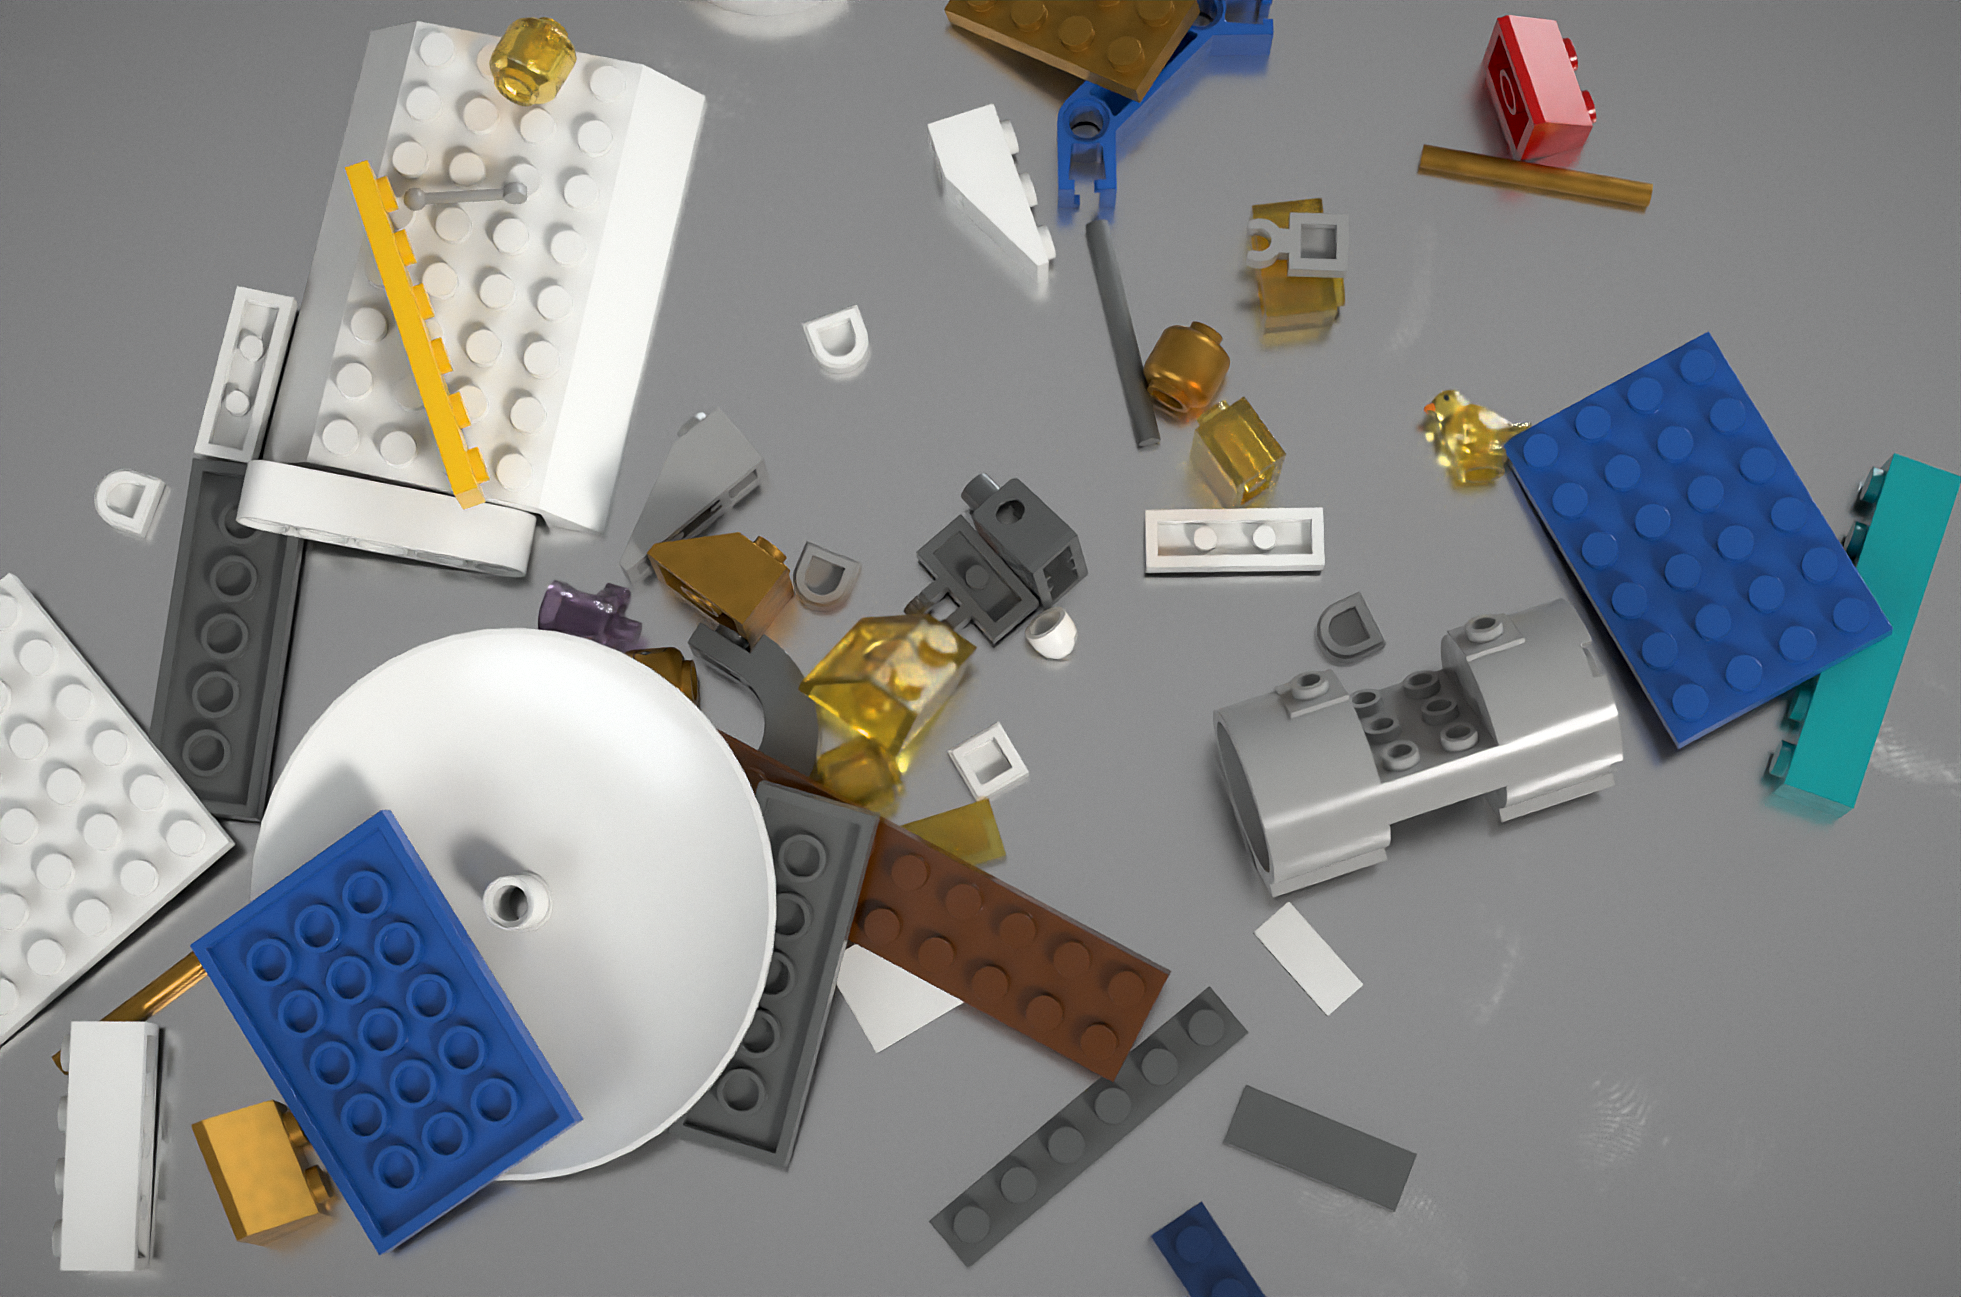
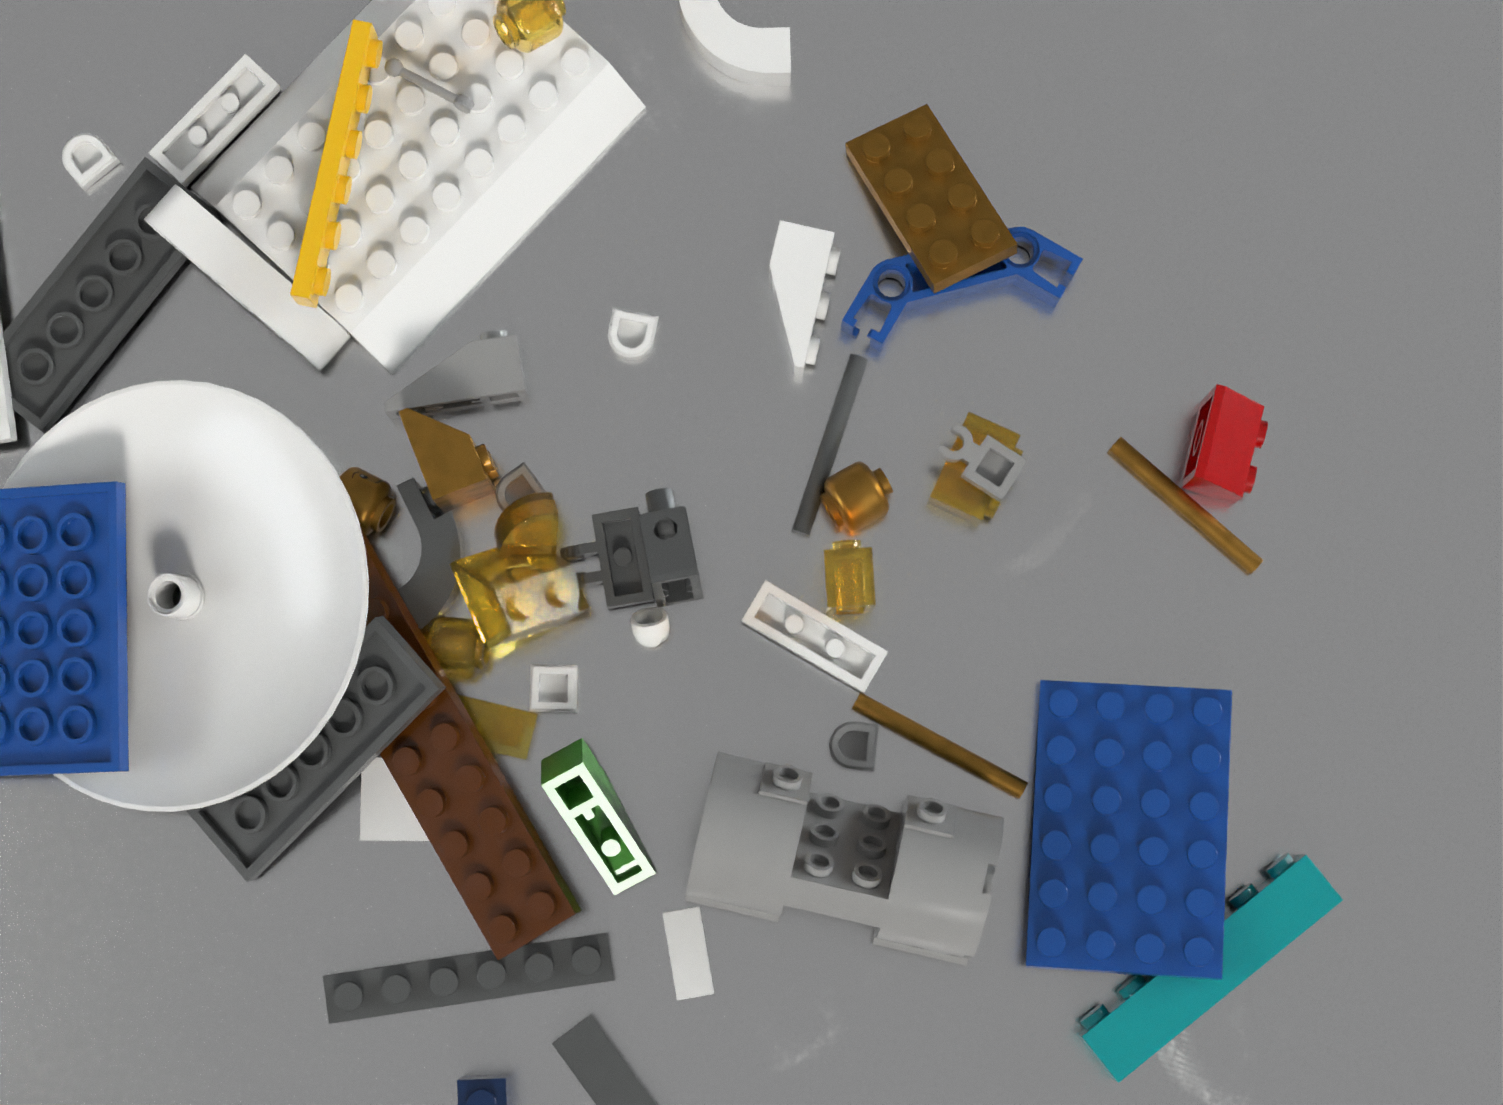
camera: 30 degrees right, 5 degrees up
clear purple piece [538,580,642,645] -> none
clear yellow animal [1424,390,1532,483] -> none
none -> clear yellow brick [494,492,558,558]
none -> bright green slope [541,738,656,895]
none -> pearl gold bar [852,692,1028,799]

